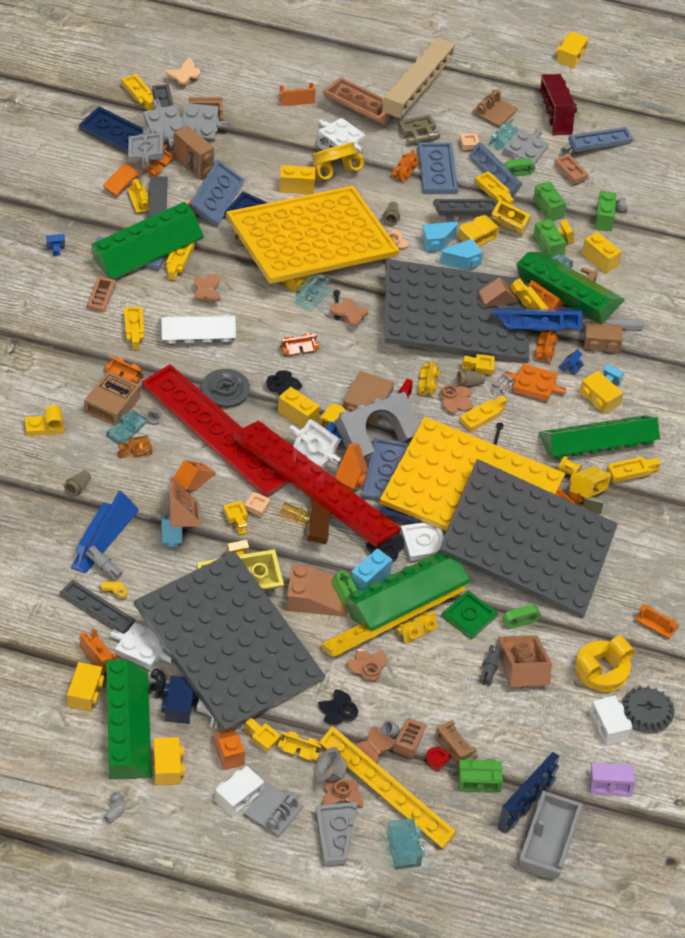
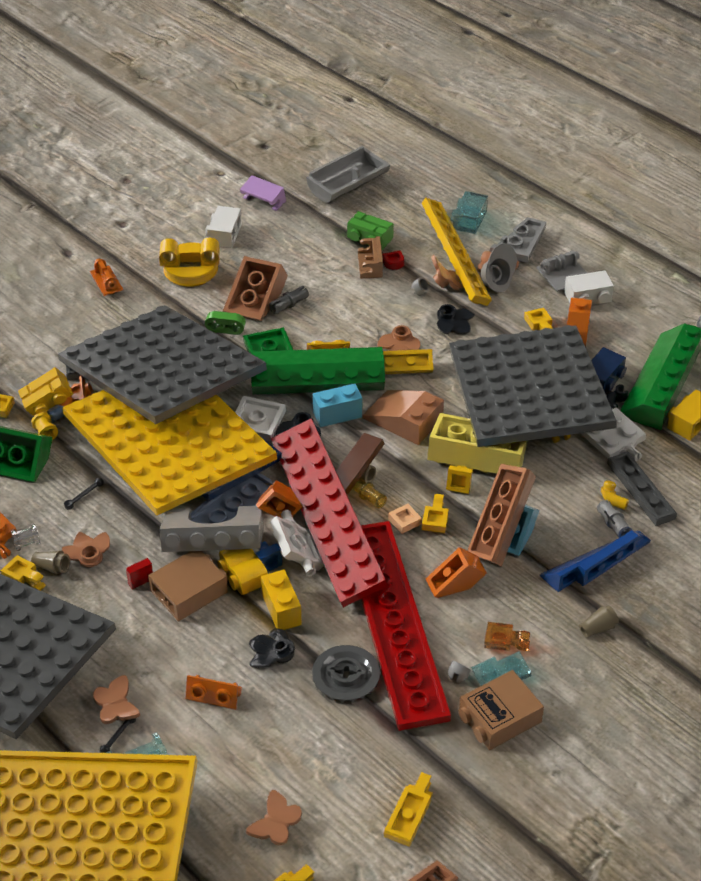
camera: 145 degrees left, 5 degrees down
yellow plate [25,405,65,436] -> none
orange hinge [80,628,118,674] -> none
orange hinge [105,355,145,384] -> none
yellow brick [154,737,185,785] -> none
white slope [160,315,236,343] -> none
yellow hinge [278,731,323,762] -> none
bright green beam [332,571,358,608] -> none
nougat slope [393,718,427,759] -> none
yellow hinge [417,359,440,398] -> none
yellow hinge [459,395,507,432] -> none
dark blue plate [498,752,560,834] -> none
dark grey gear [622,686,675,732] -> none

